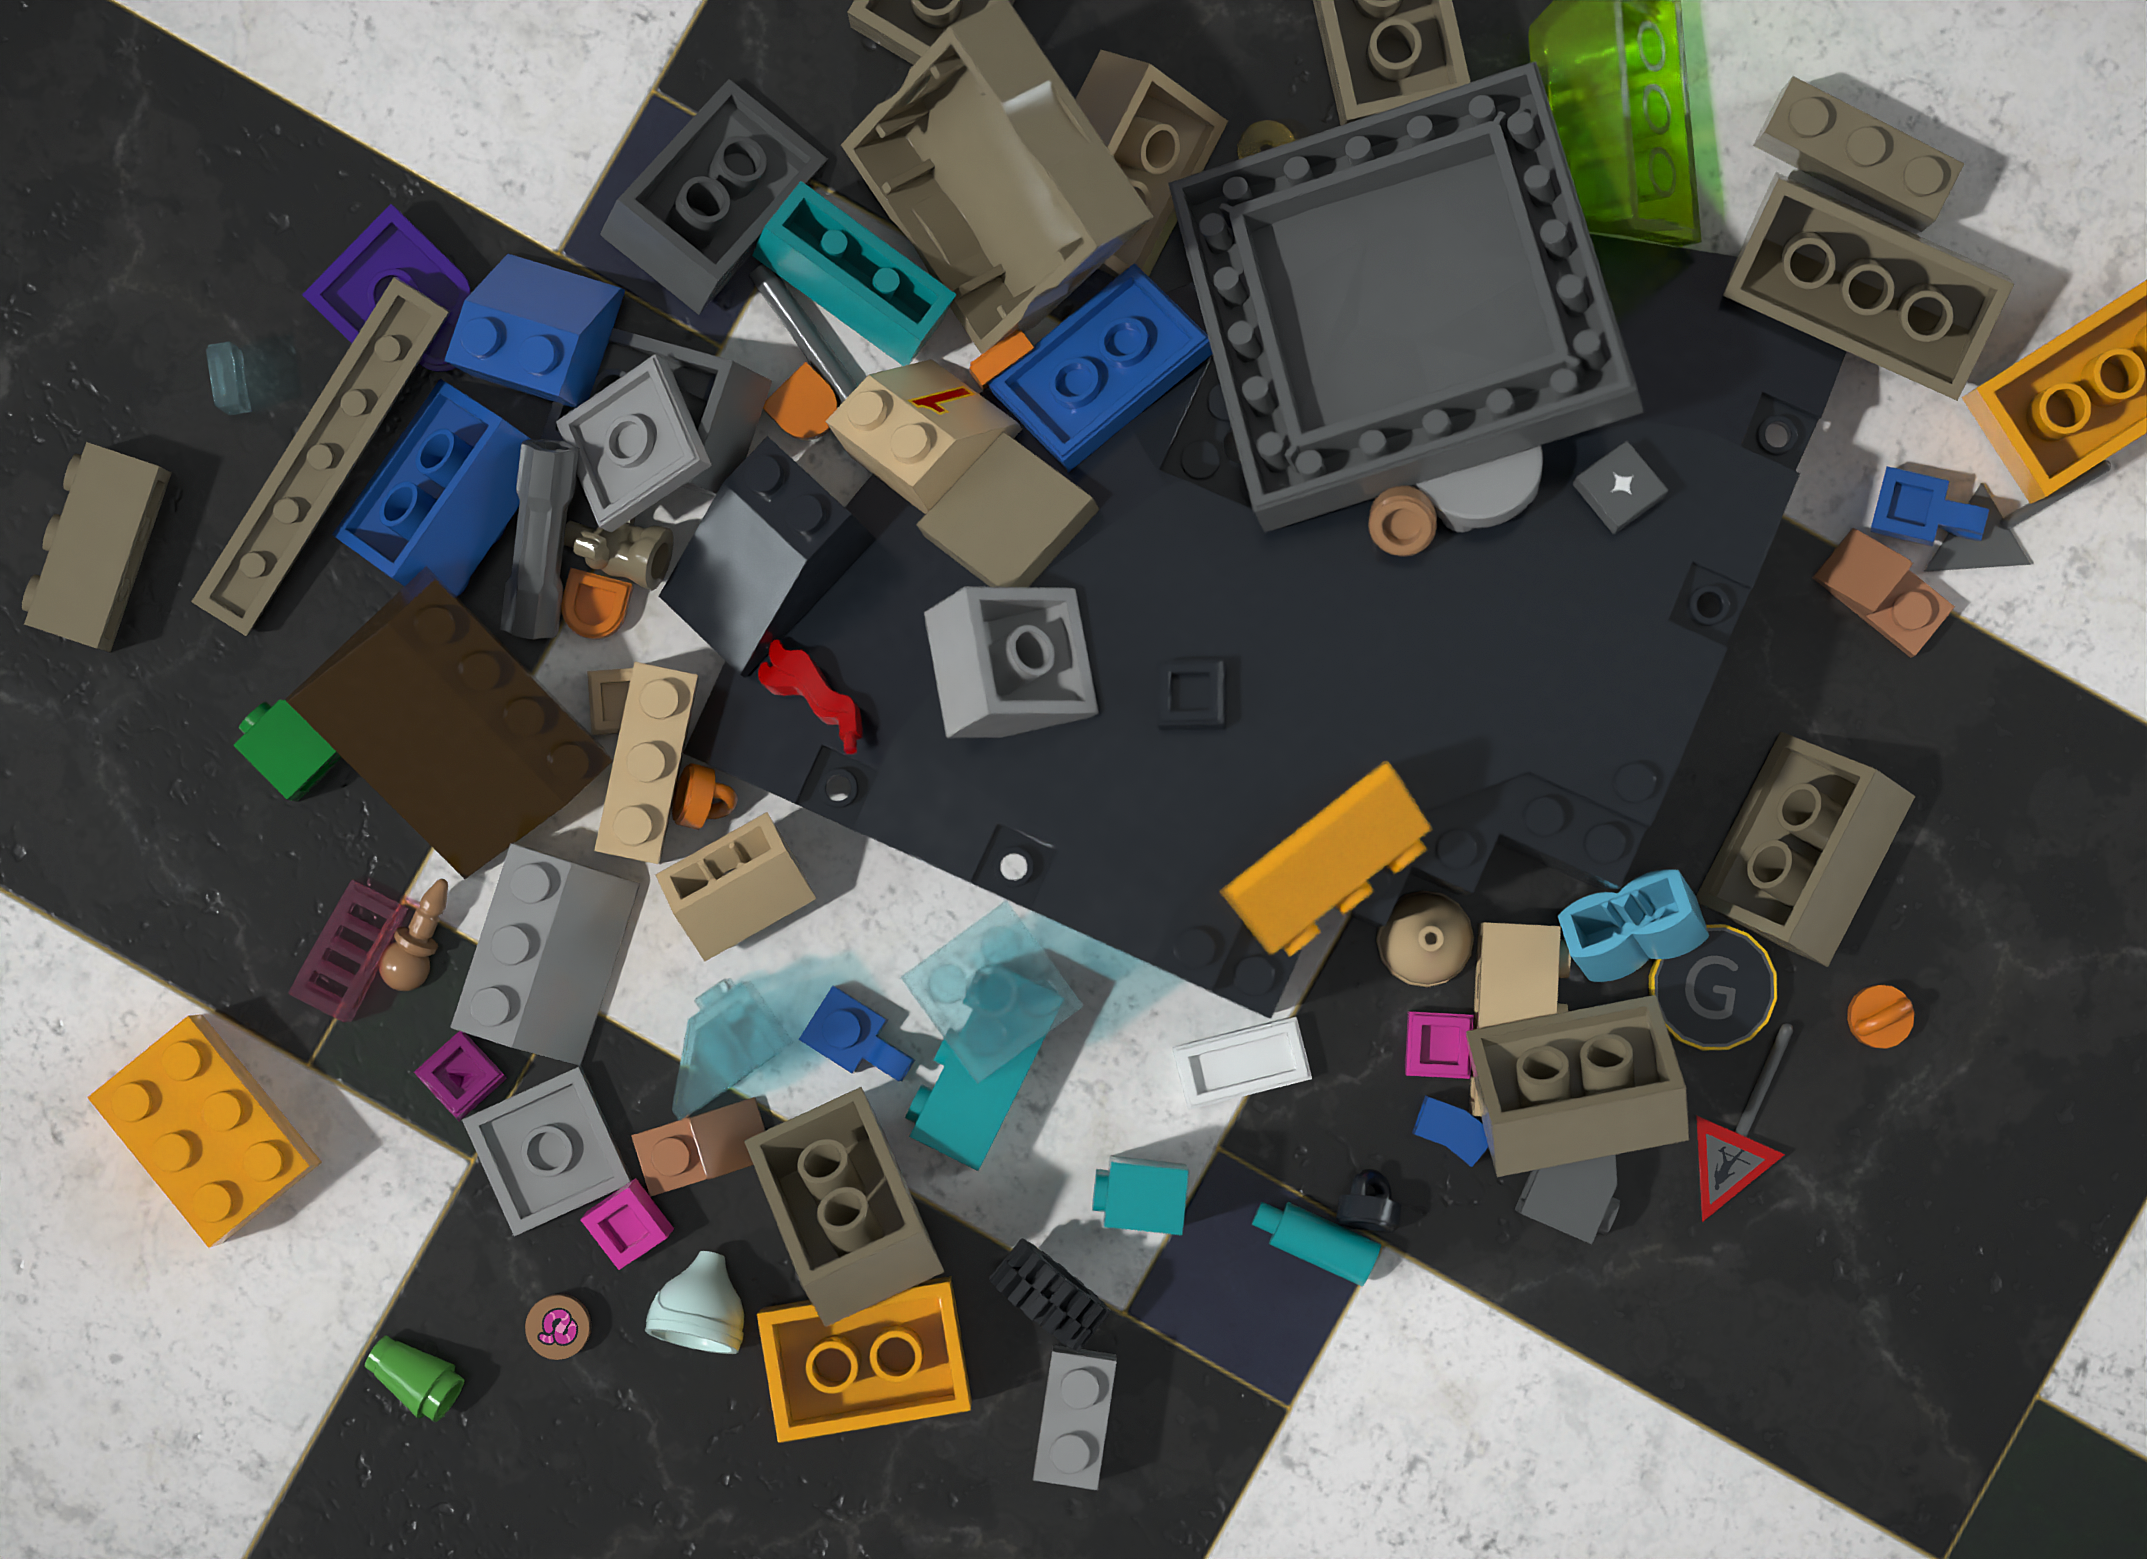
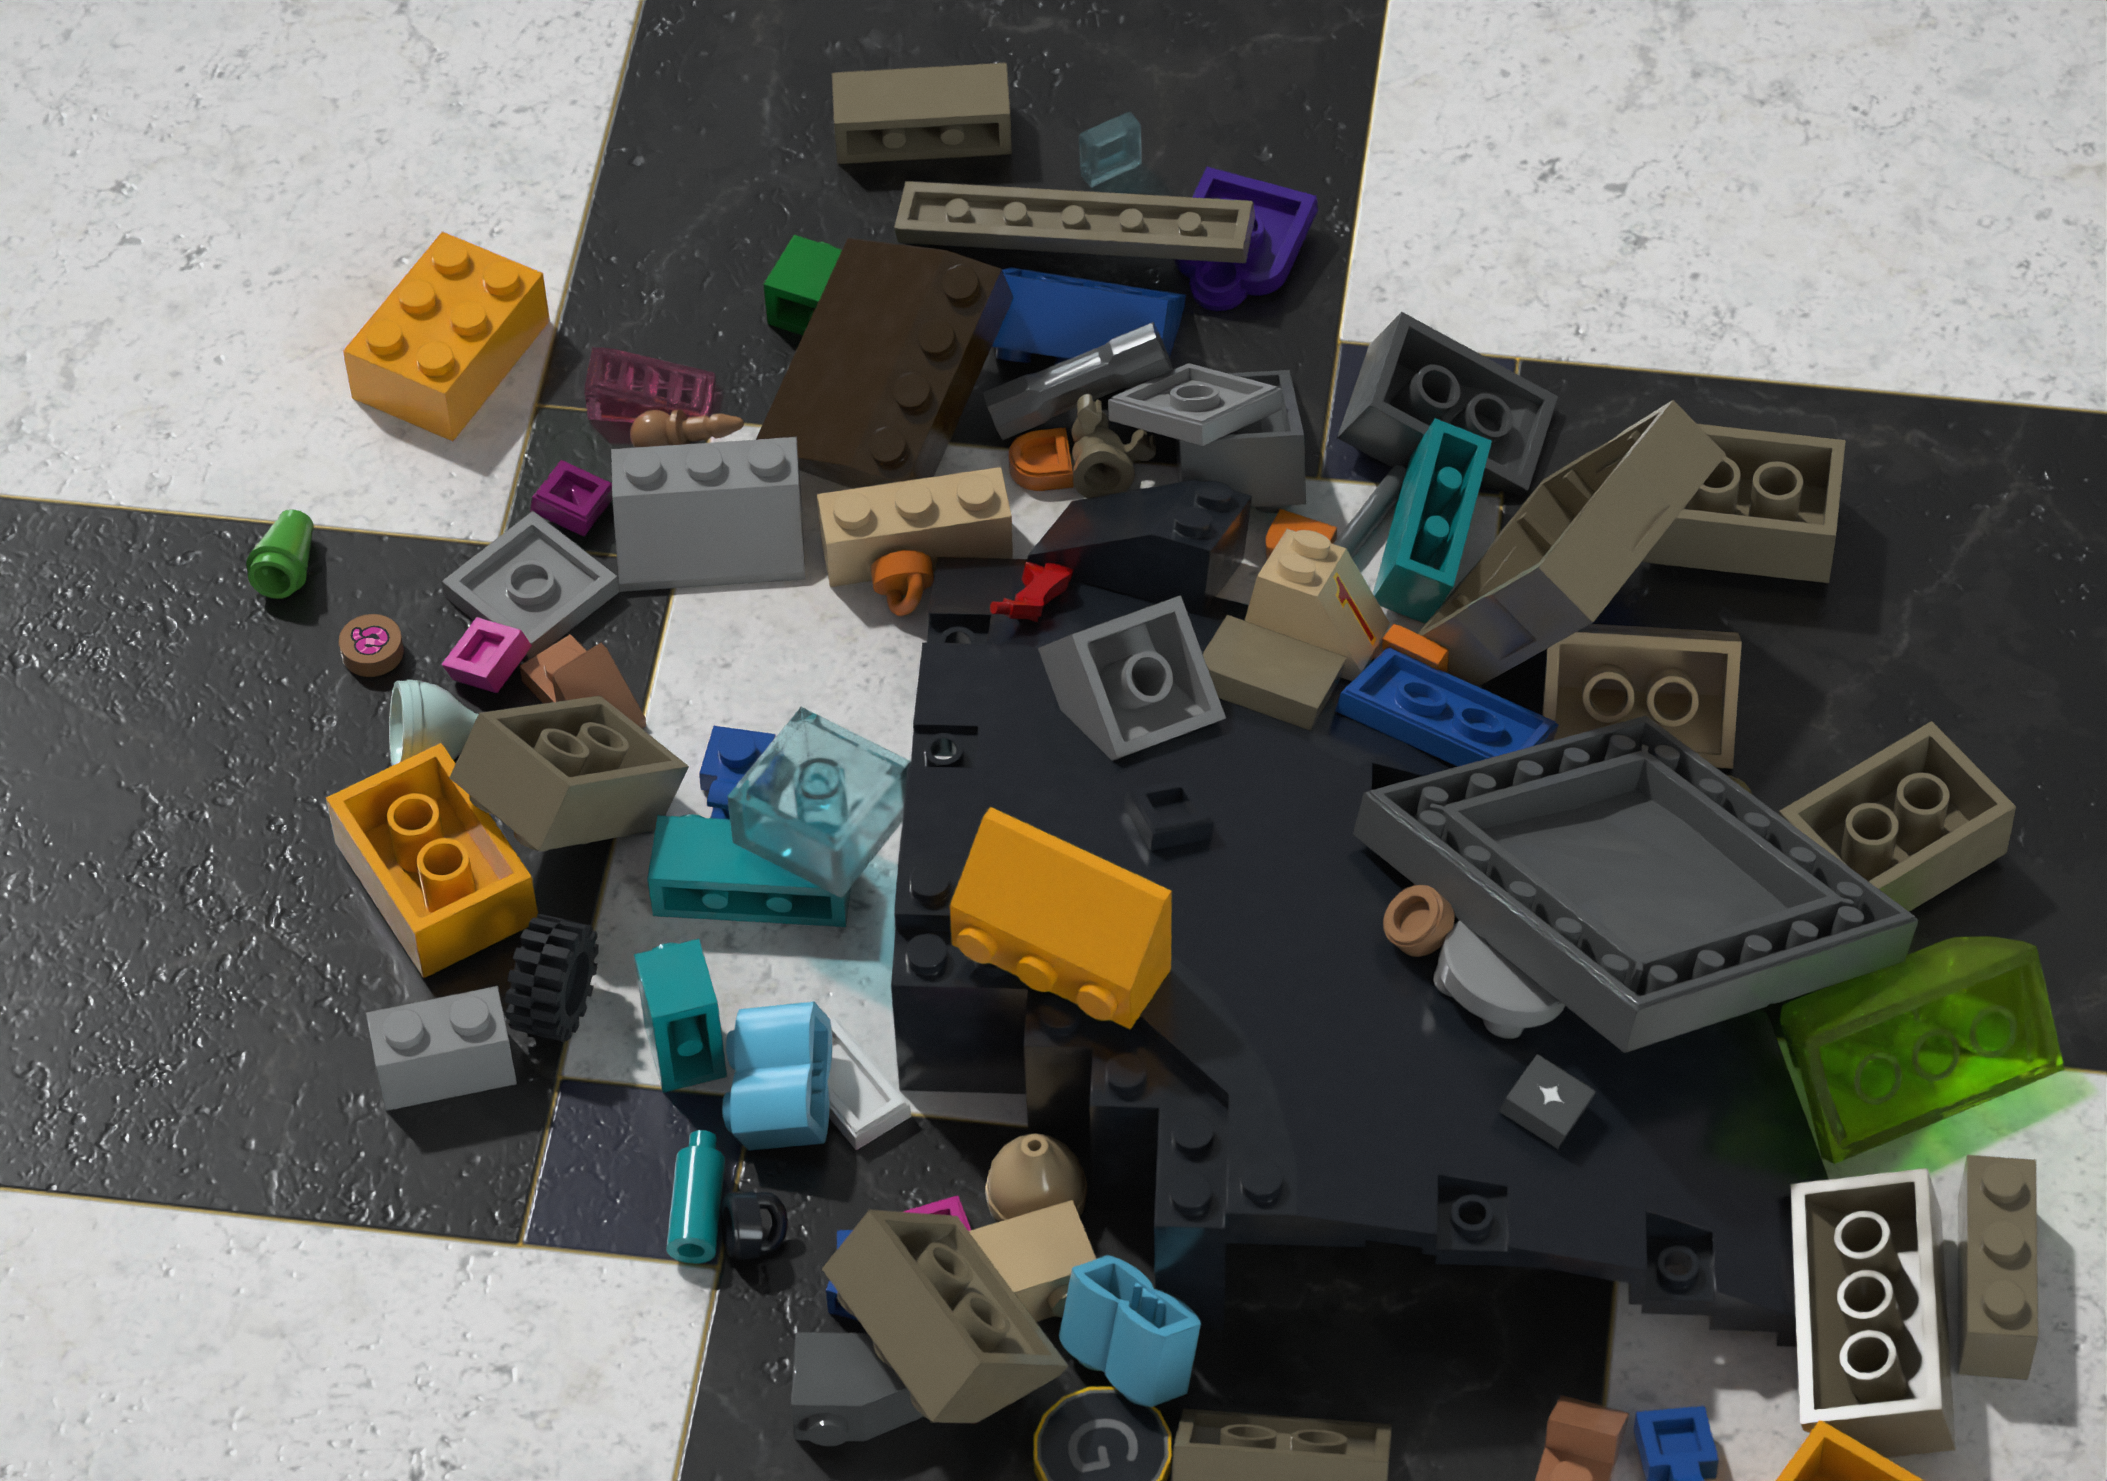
camera: 70 degrees right, 35 degrees down
blue slope [444,254,625,408] -> none
tan brick [655,812,816,962] -> none
clear light blue slope [672,978,794,1121] -> none
none -> medium azure brick [722,1002,832,1150]

